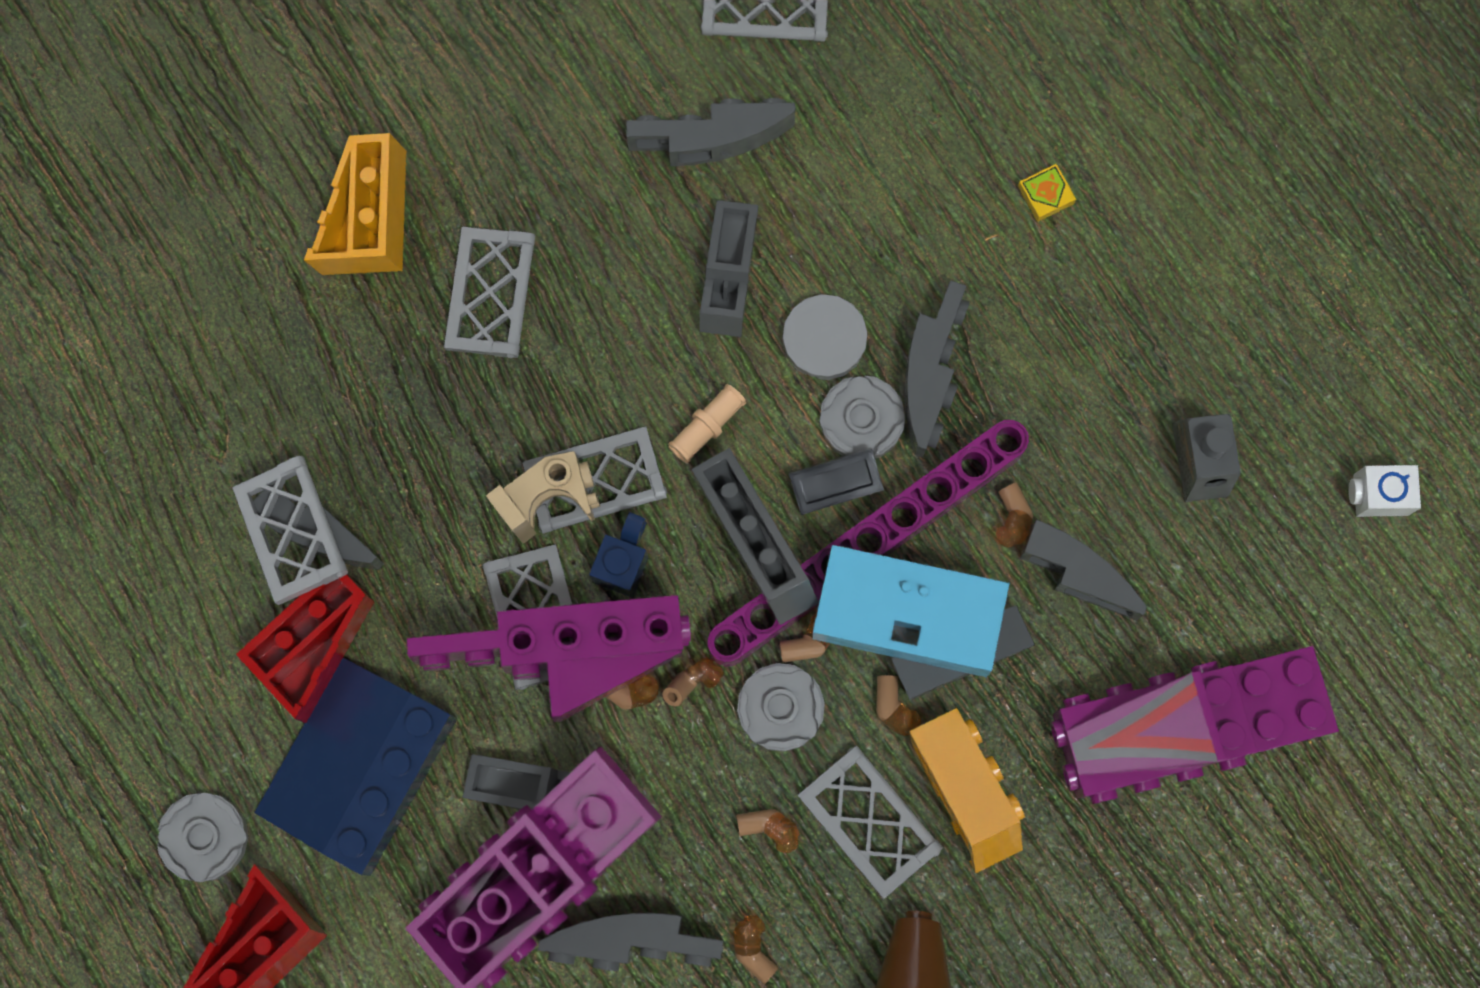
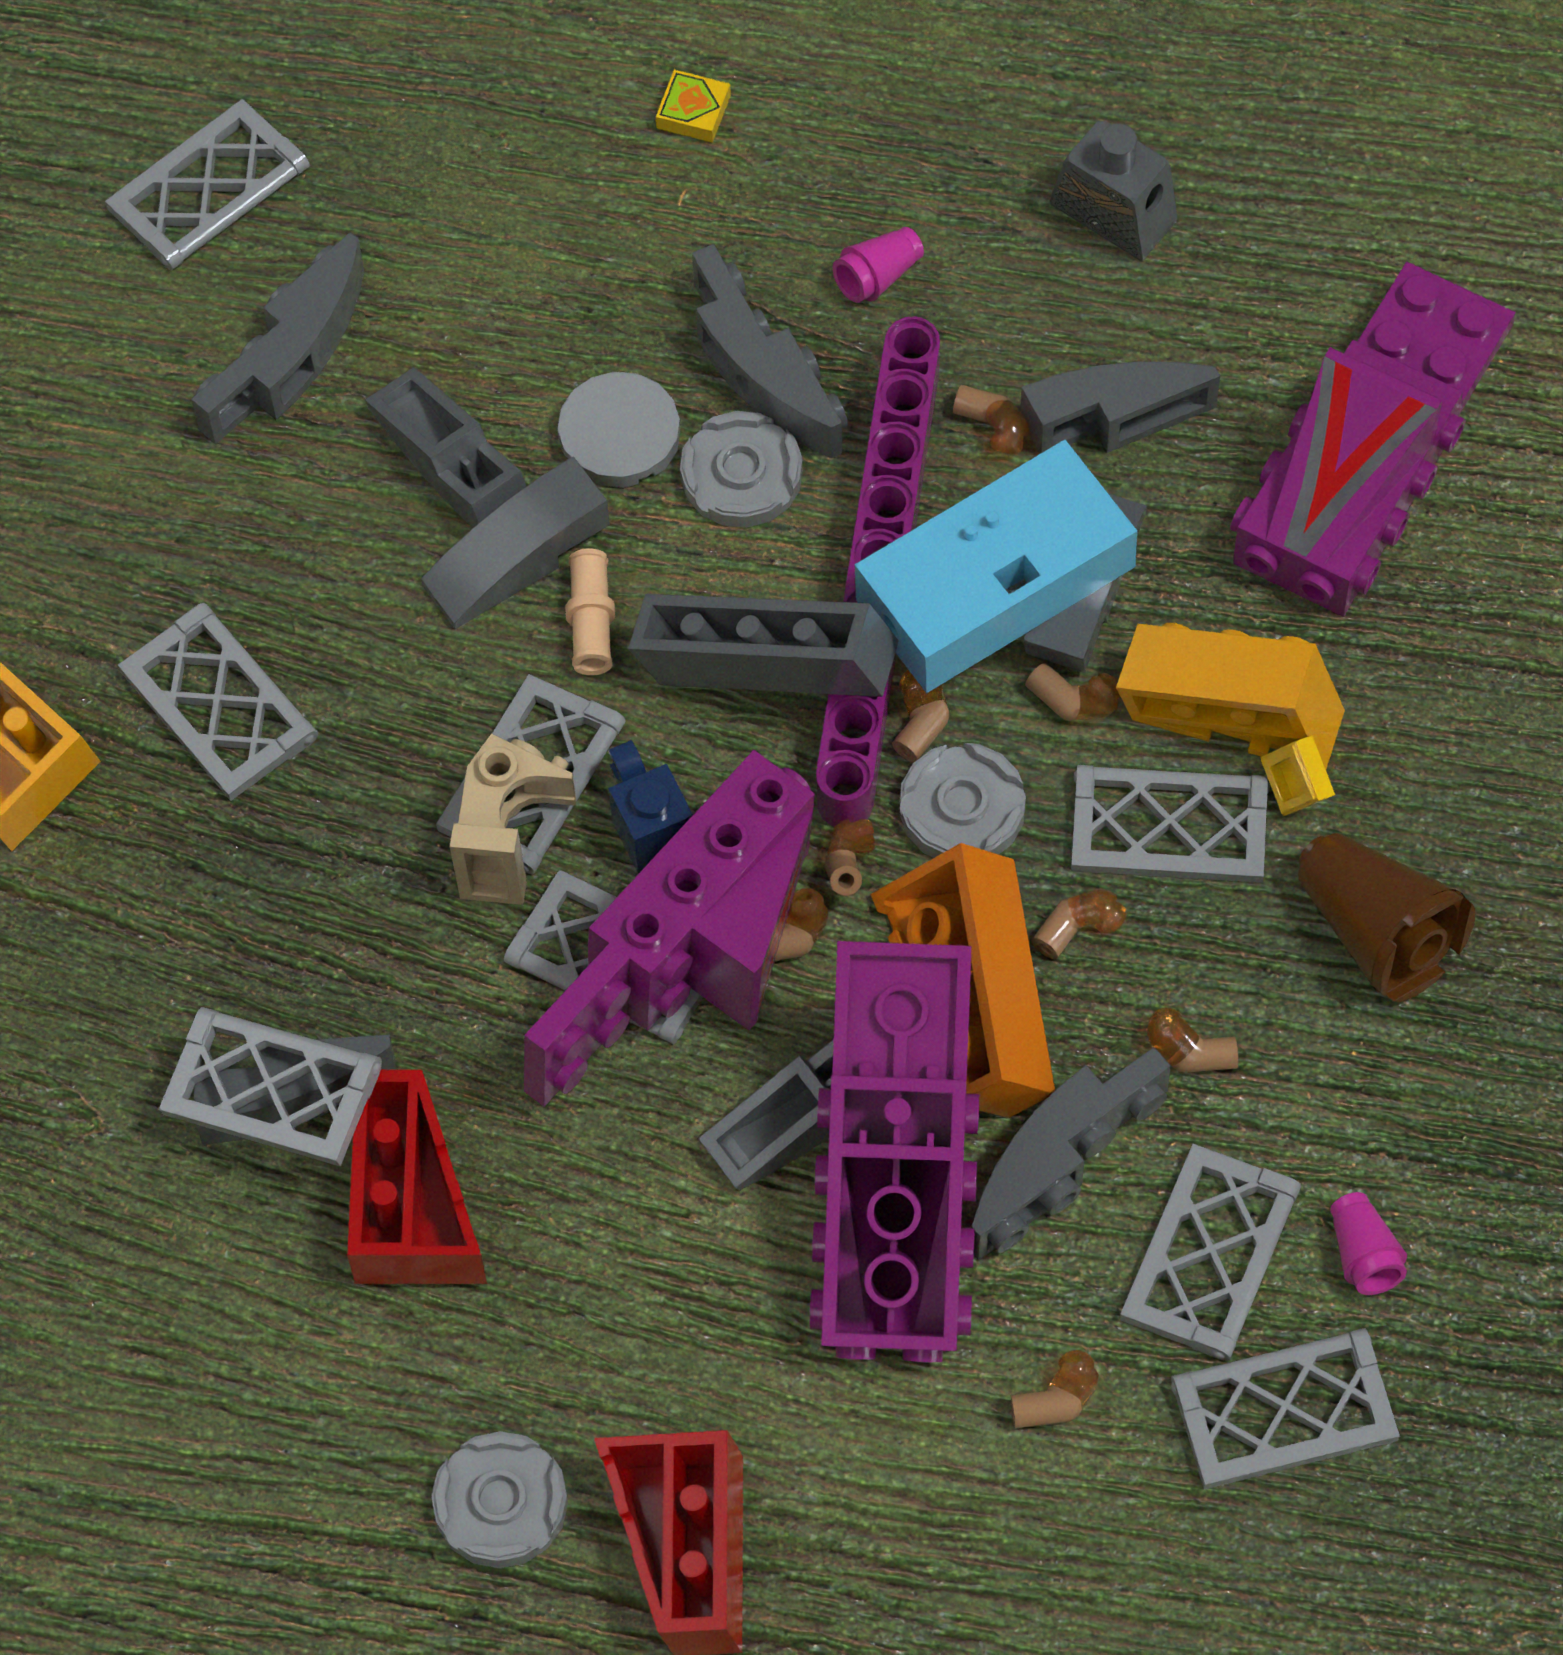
camera: 45 degrees left, 15 degrees down
dark blue slope [254,658,457,876] -> none
black tile [788,448,884,515] -> none
white brick [1348,465,1421,517] -> none
none -> dark grey slope [421,456,610,629]
none -> dark pink cone [833,226,924,303]
none -> orange wedge [870,843,1055,1118]
none -> yellow tile [1260,735,1335,816]

